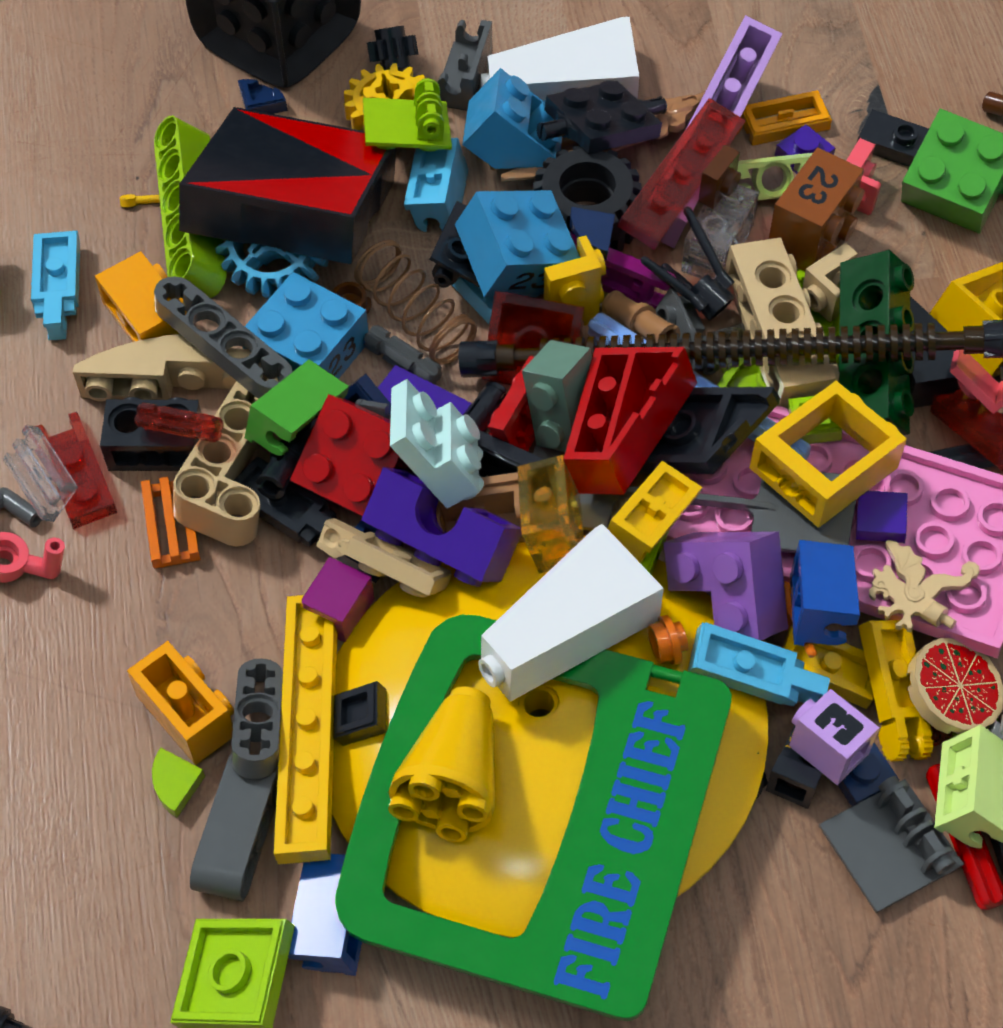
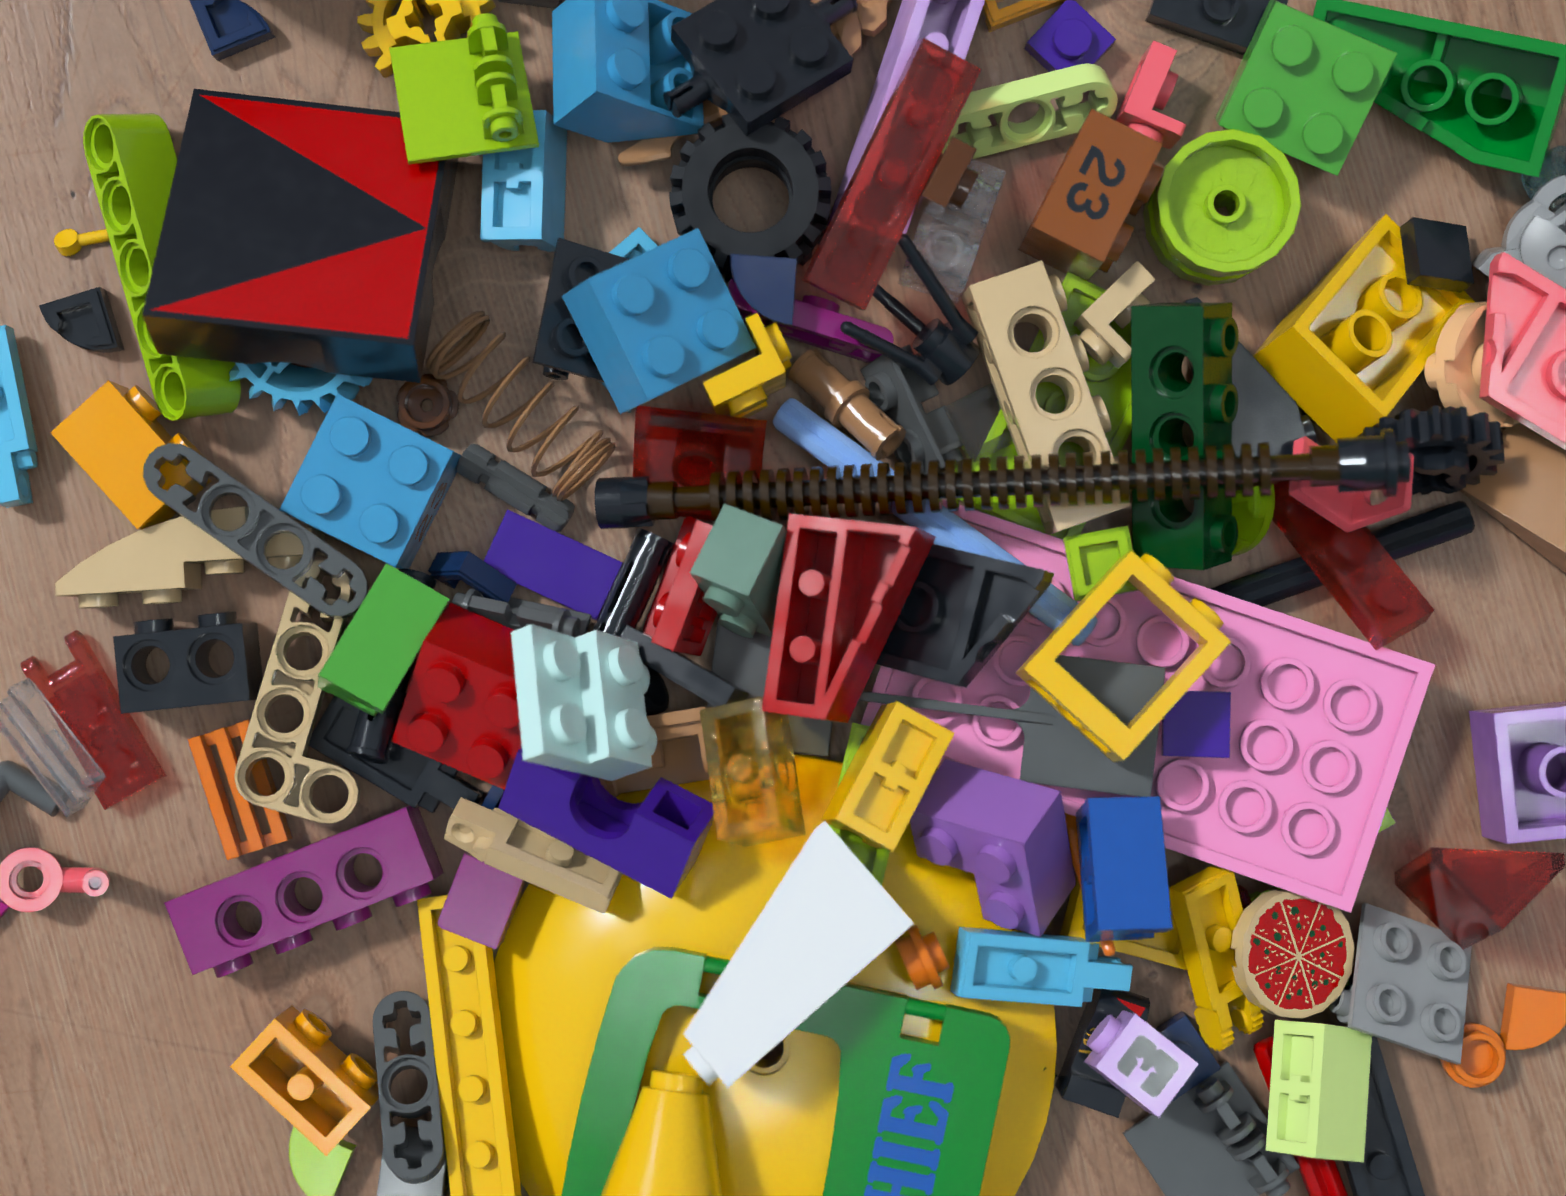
camera: 10 degrees left, 30 degrees up
clear red axle [134,402,224,443] -> none
black tile [333,681,386,746] -> none
tan piece [869,540,980,632] -> none
none -> black tile [39,287,124,353]
none -> magenta brick [164,805,444,978]
none -> lime wheel [1143,129,1301,286]
none -> lime tile [1232,483,1275,556]

